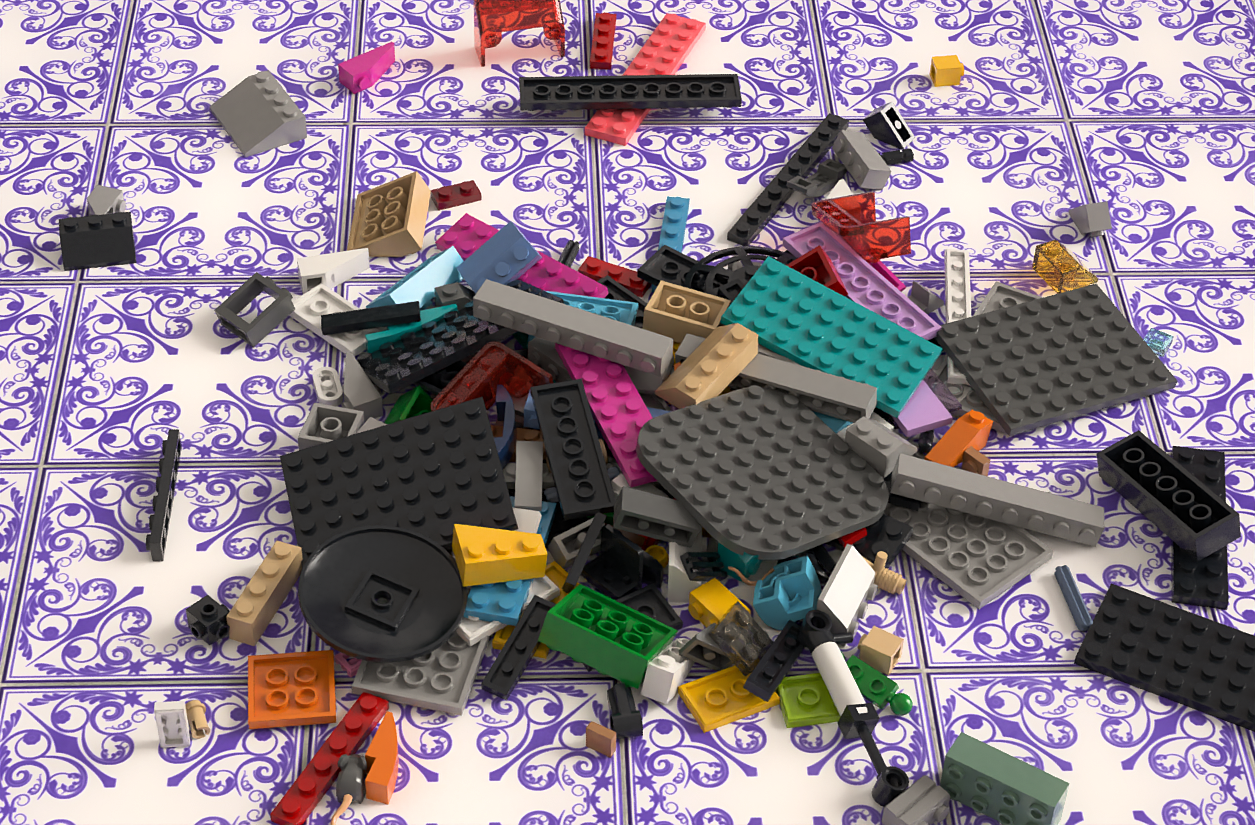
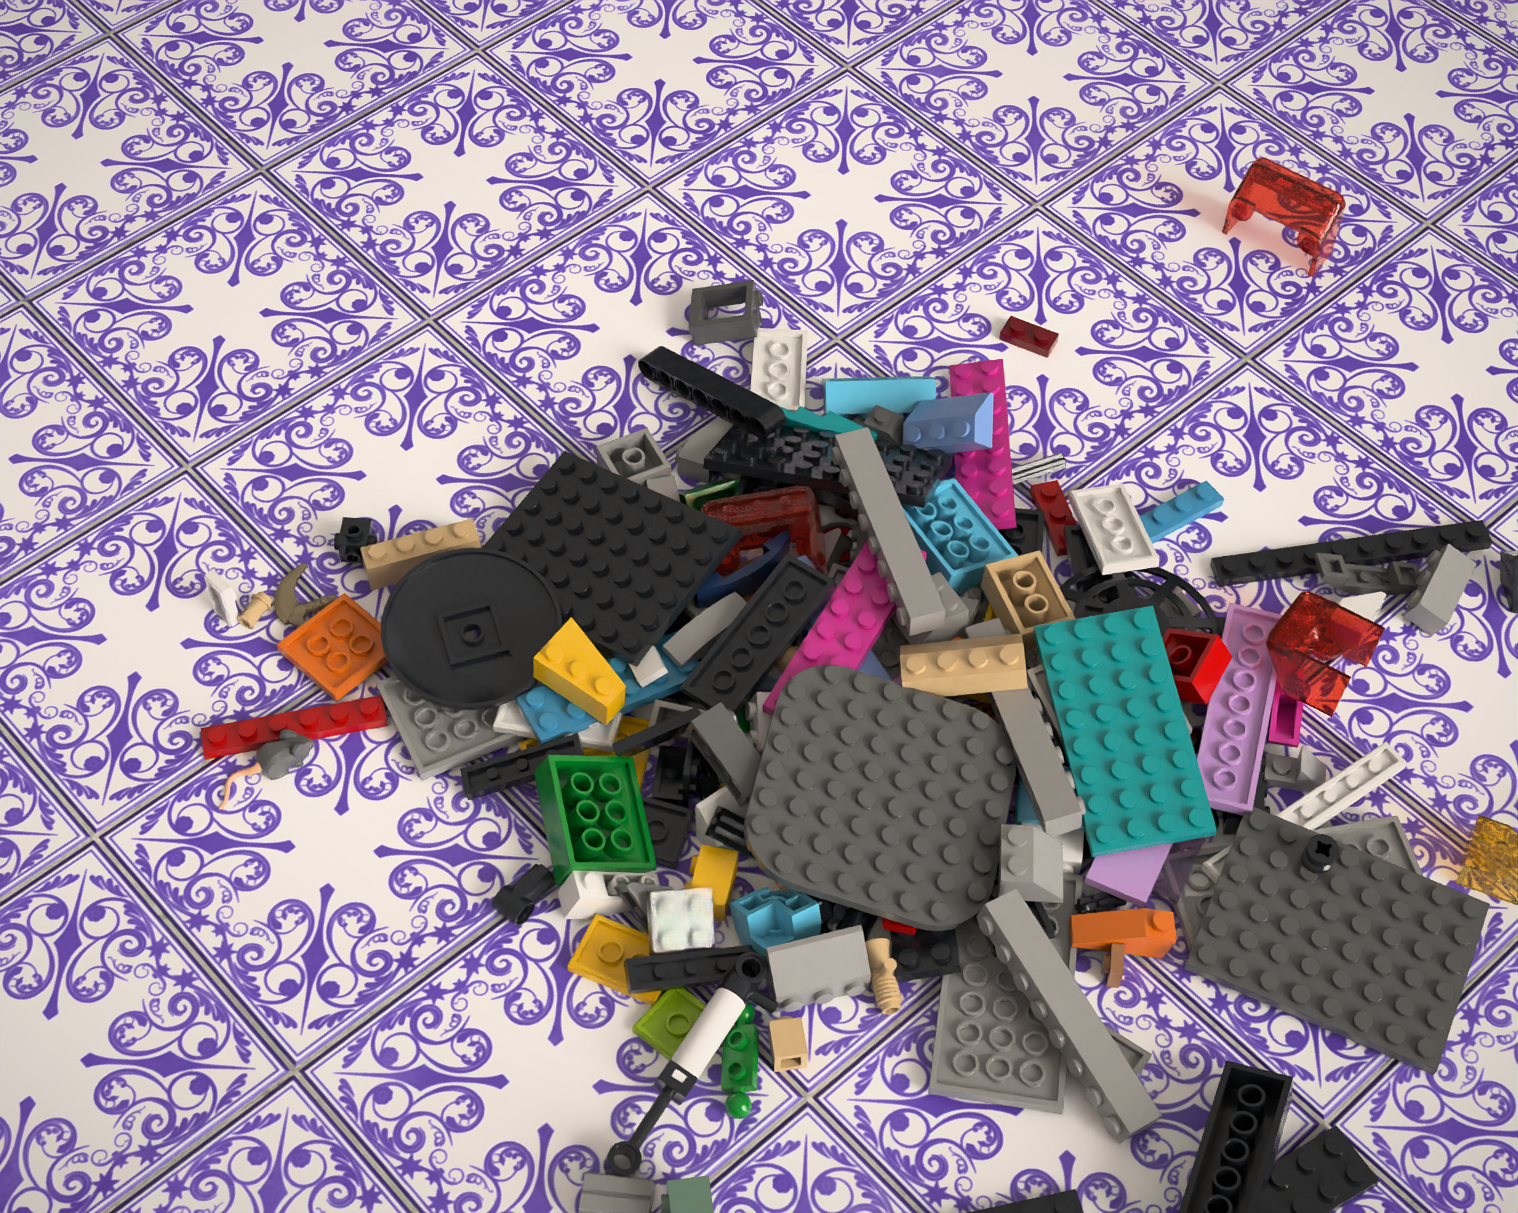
camera: 50 degrees right, 10 degrees up
black slope [59,212,137,271] -> none
light grey slope [87,185,126,216] -> none
black plate [146,429,182,561] -> none
light grey slope [209,70,307,157] -> none
white slope [297,248,370,294] -> none
white plate [313,367,343,406] -> none
black tile [321,301,421,336] -> none
dark pink slope [338,41,395,94] -> none
tan slope [347,171,431,257] -> none
orange slope [365,711,399,804] -> none
black plate [519,74,742,111] -> none
coral plate [585,13,706,146] -> none
medium nougat tile [586,721,616,758] -> none
red plate [590,12,617,70] -> none
black axle [879,148,914,165] -> none
sand blue axle [1054,565,1093,632] -> none
clear light blue plate [1143,328,1174,357] -> none
none -> dark tan piece [274,563,336,627]
none -> black beam [638,346,786,439]
none -> white tile [1068,483,1160,575]
none -> black wheel [1301,834,1339,874]

